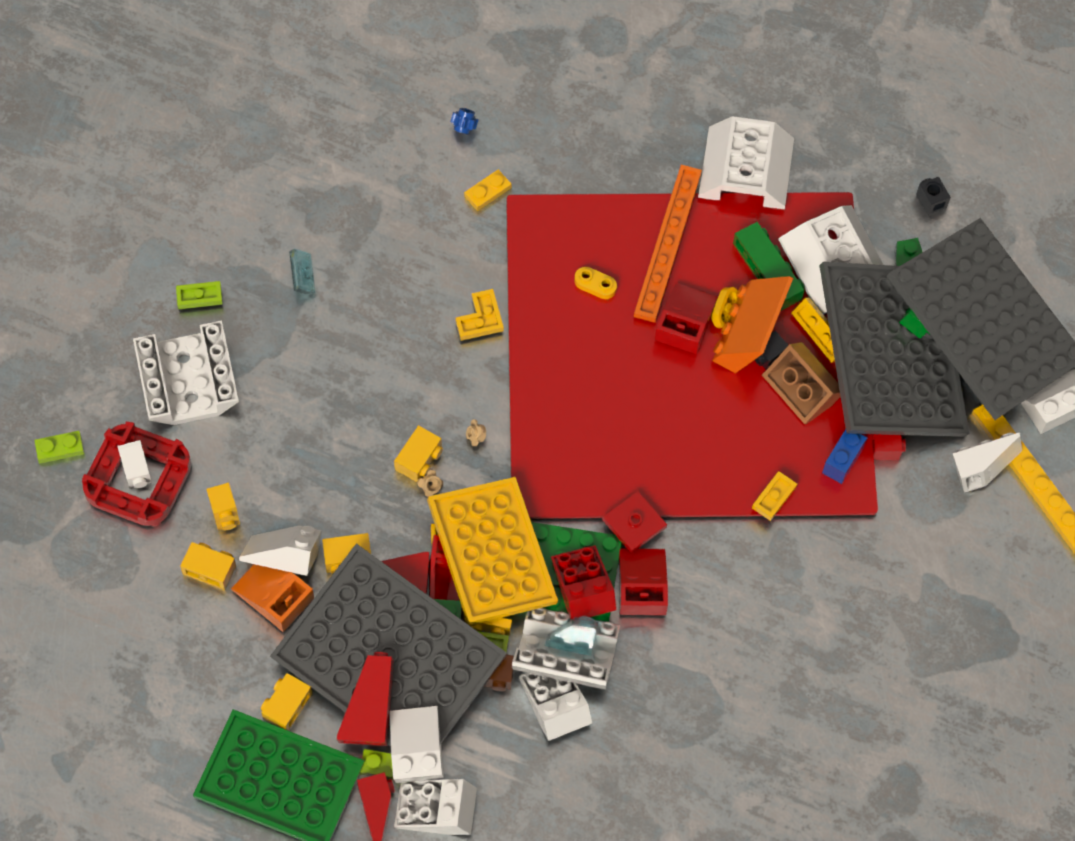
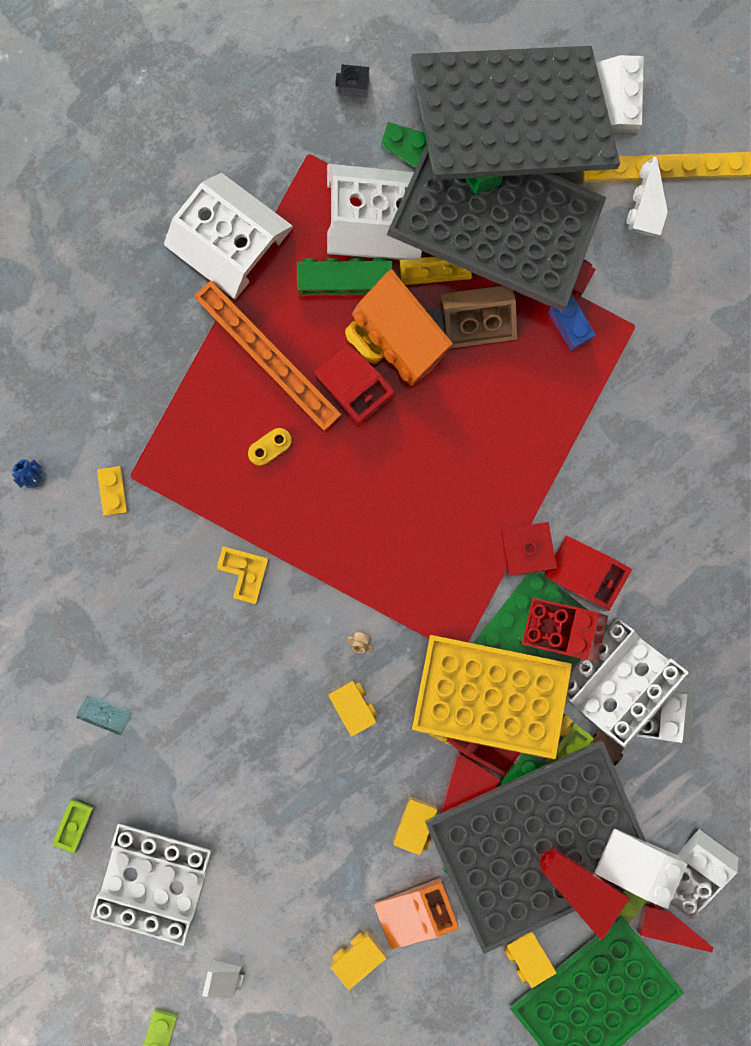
camera: 55 degrees left, 20 degrees up
red plate [82,421,191,526] -> none
yellow brick [206,482,240,531] -> none
white slope [239,526,321,576] -> none
tan plate [417,470,443,497] -> none
clear light blue slope [545,616,599,656] -> none
yellow plate [752,471,797,521] -> none

